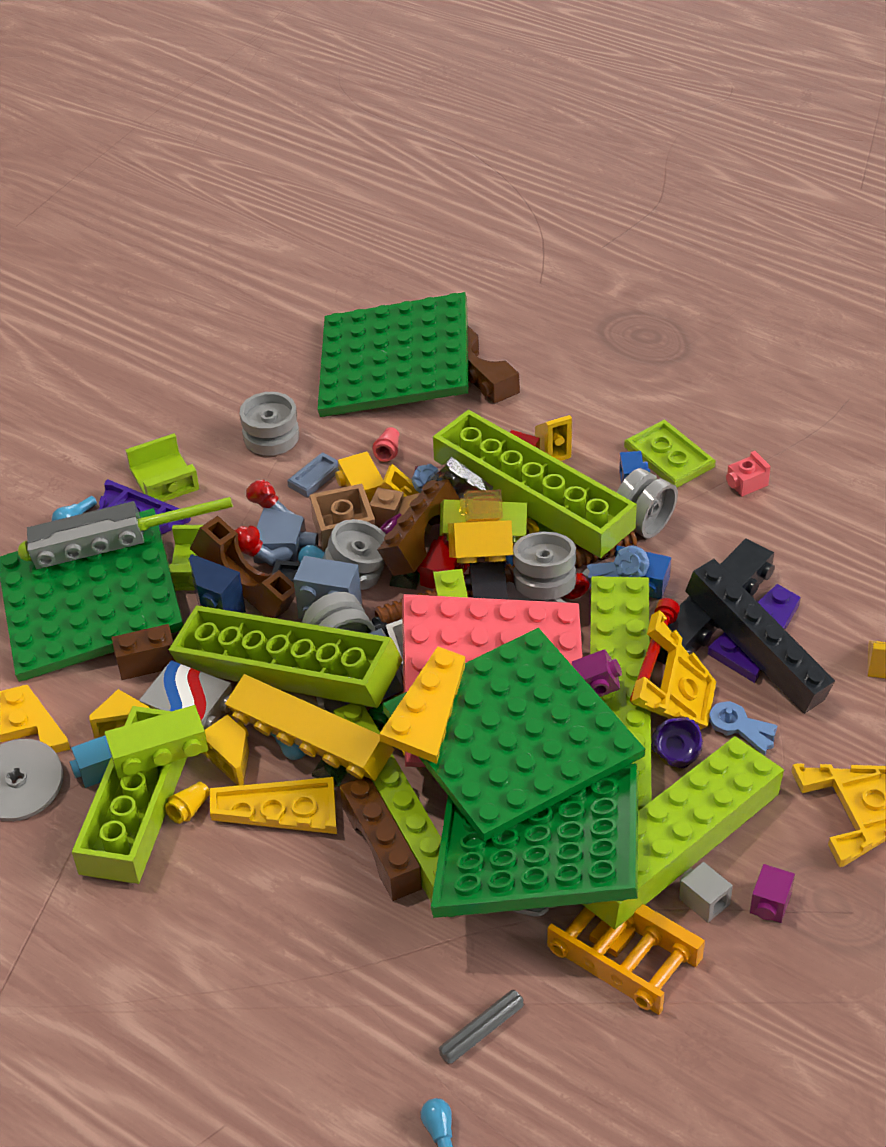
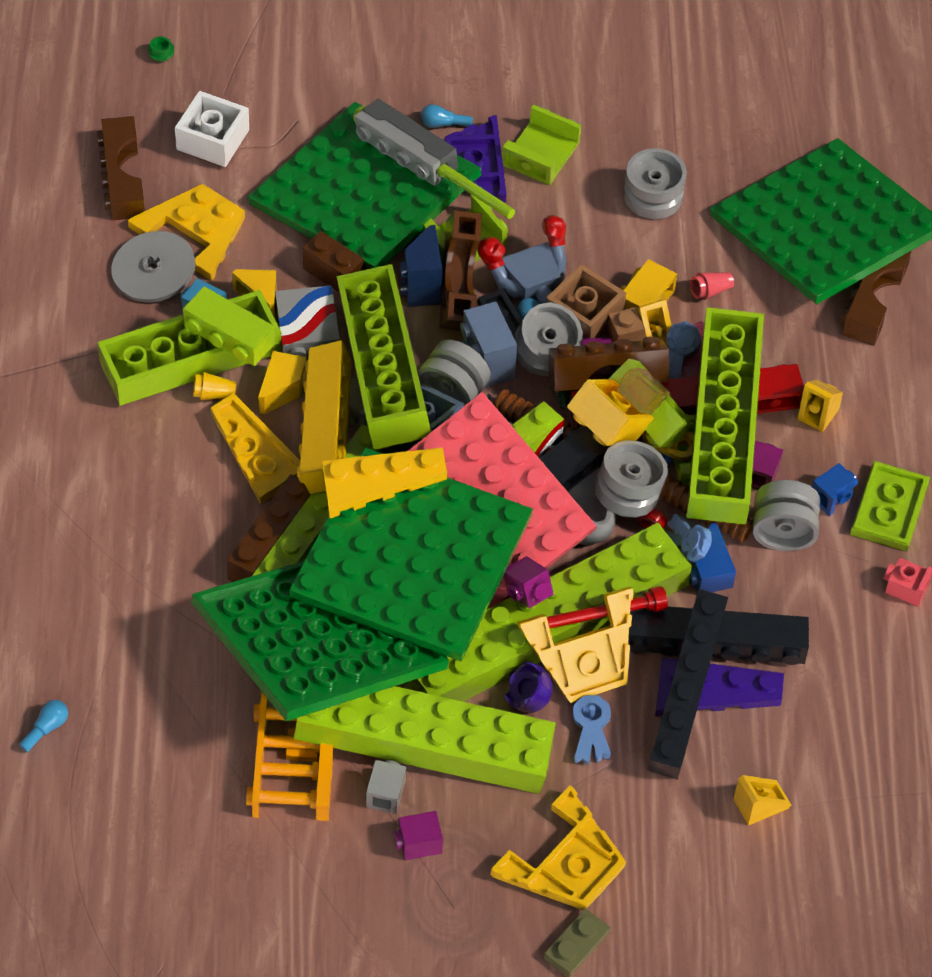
camera: 50 degrees right, 10 degrees up
sand blue tile [287,452,339,498] -> none
clear smoke wing [425,457,493,498] -> none
dark grey axle [439,990,524,1064] -> none

